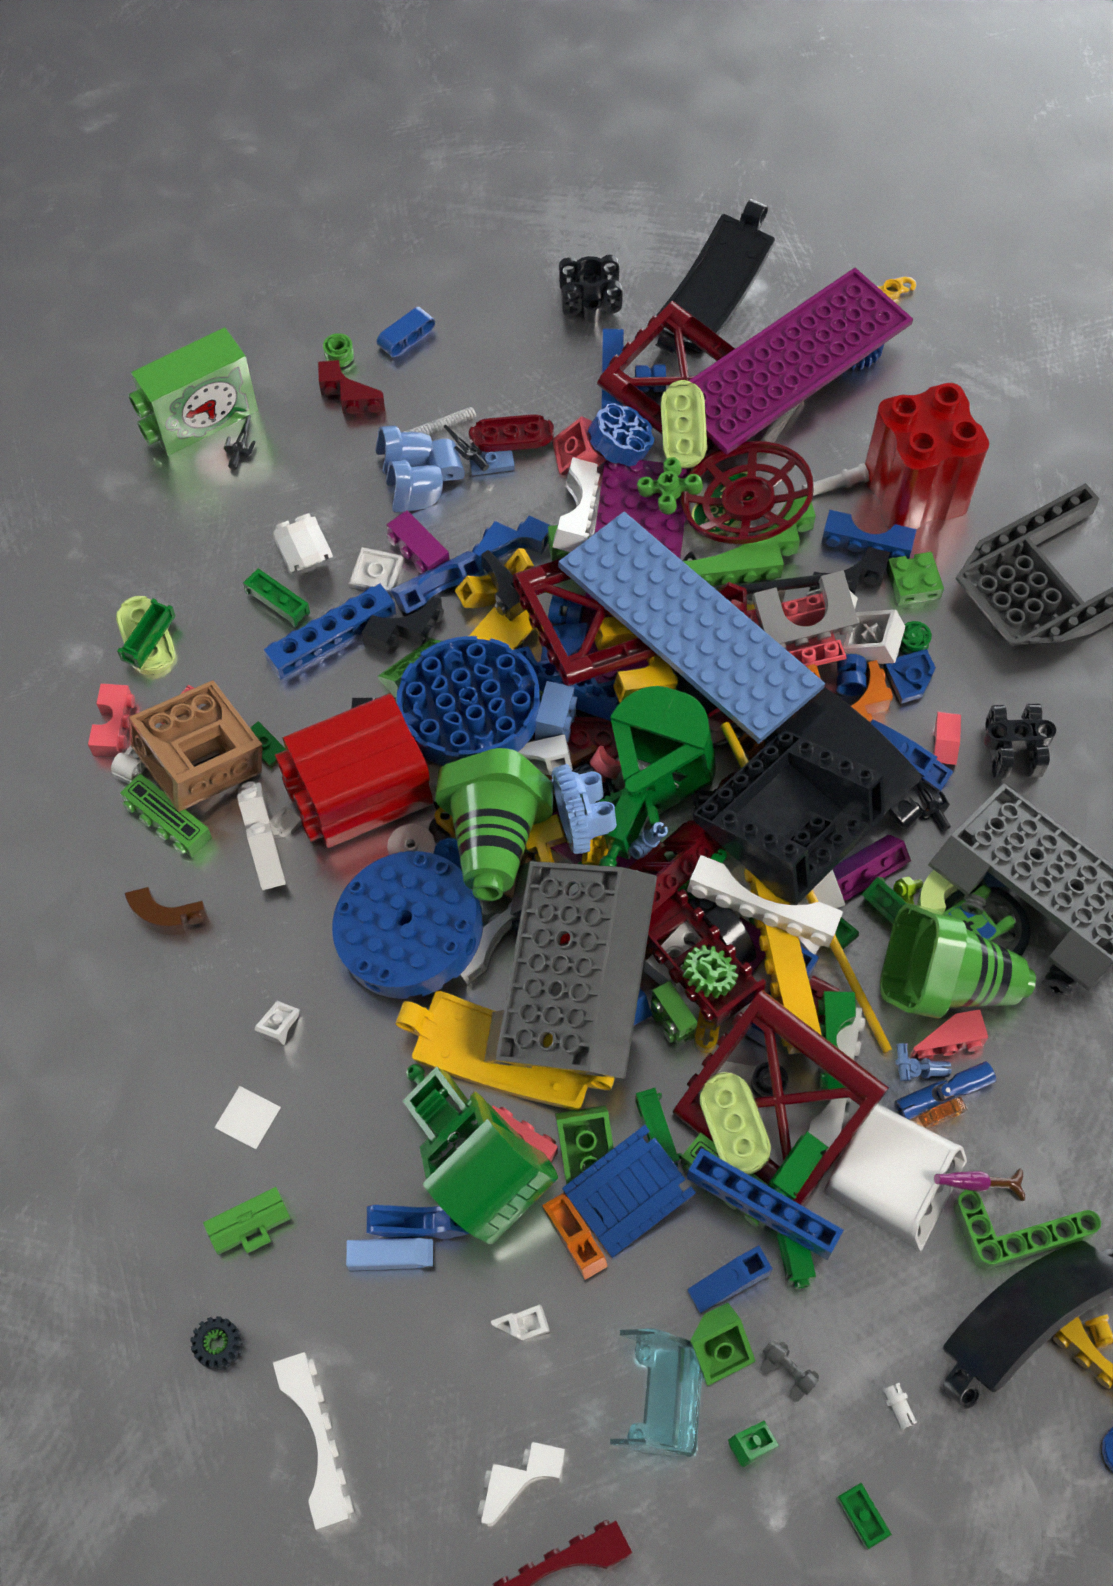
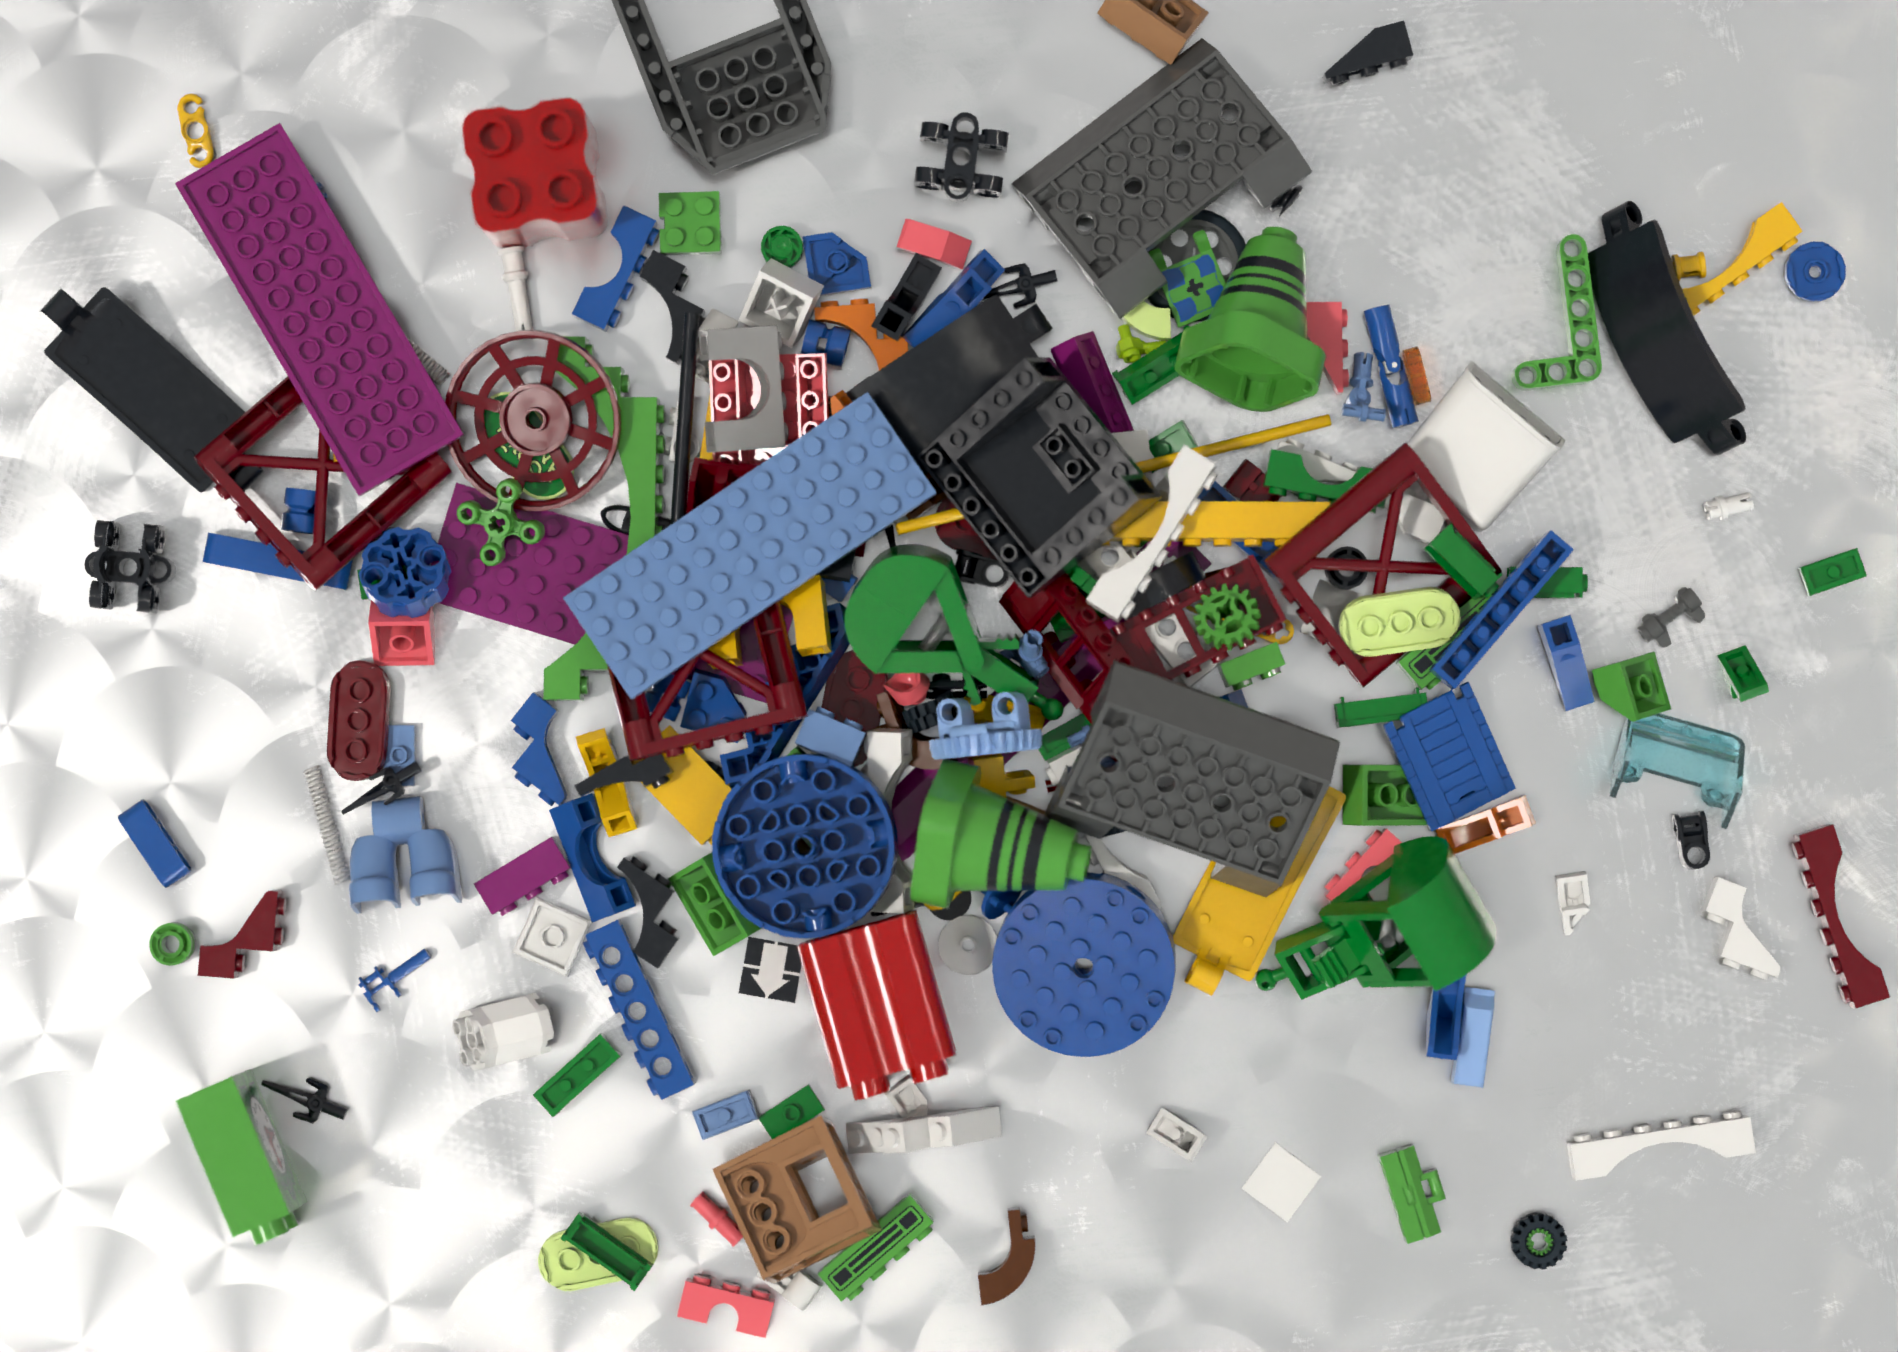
camera: 75 degrees left, 25 degrees up
white arch [553,457,600,552] -> none
yellowish green tile [661,380,707,469] -> none
magenta piece [934,1168,1025,1201] -> none
dark grey bush [961,894,986,915] -> none
none -> blue piece [358,948,431,1012]
none -> medium blue plate [692,1090,760,1140]
none -> black arch [871,253,942,342]
none -> black piece [1672,810,1710,870]

